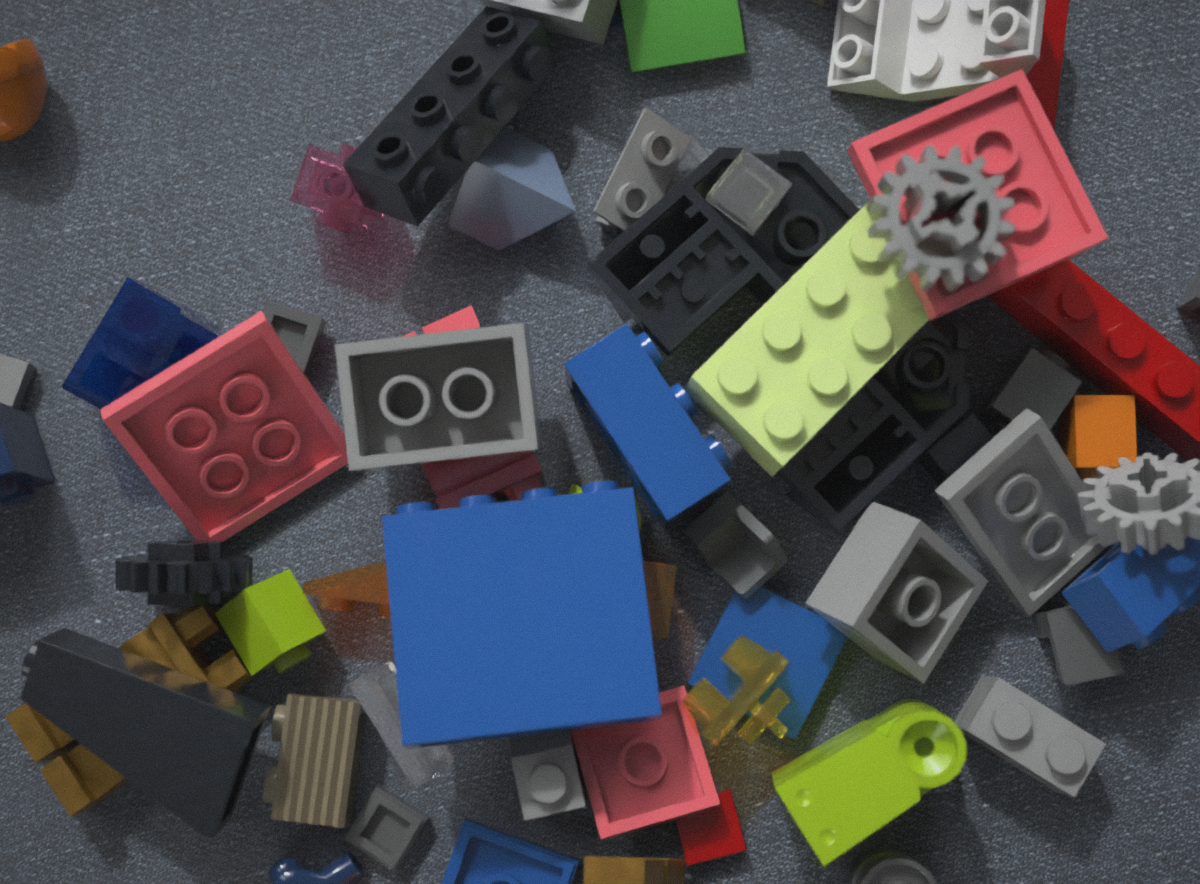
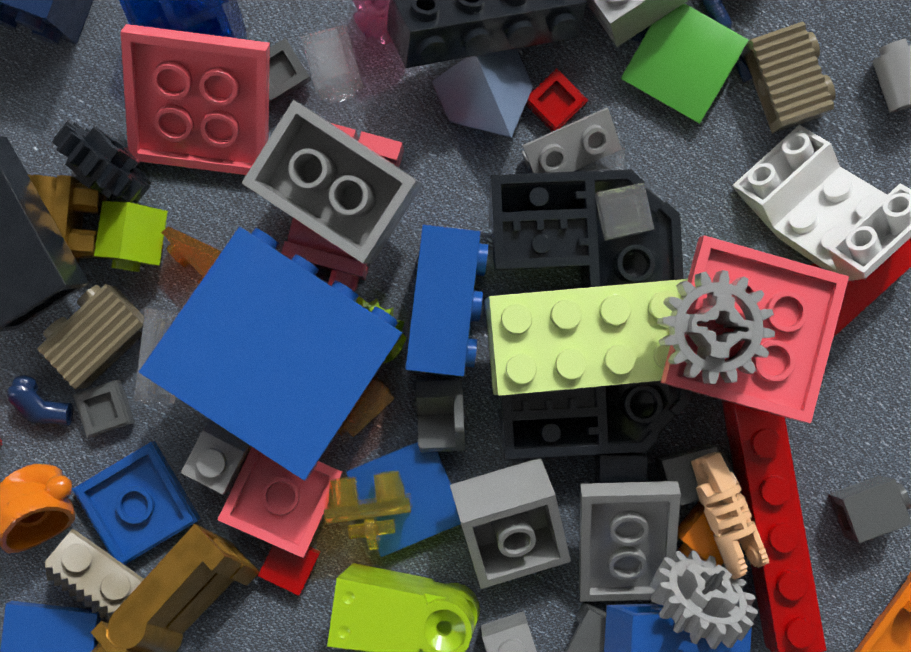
camera: 40 degrees right, 5 degrees up
none -> clear brick [301,24,364,103]
none -> red tile [526,68,589,132]
none -> light nougat hinge [691,452,770,580]

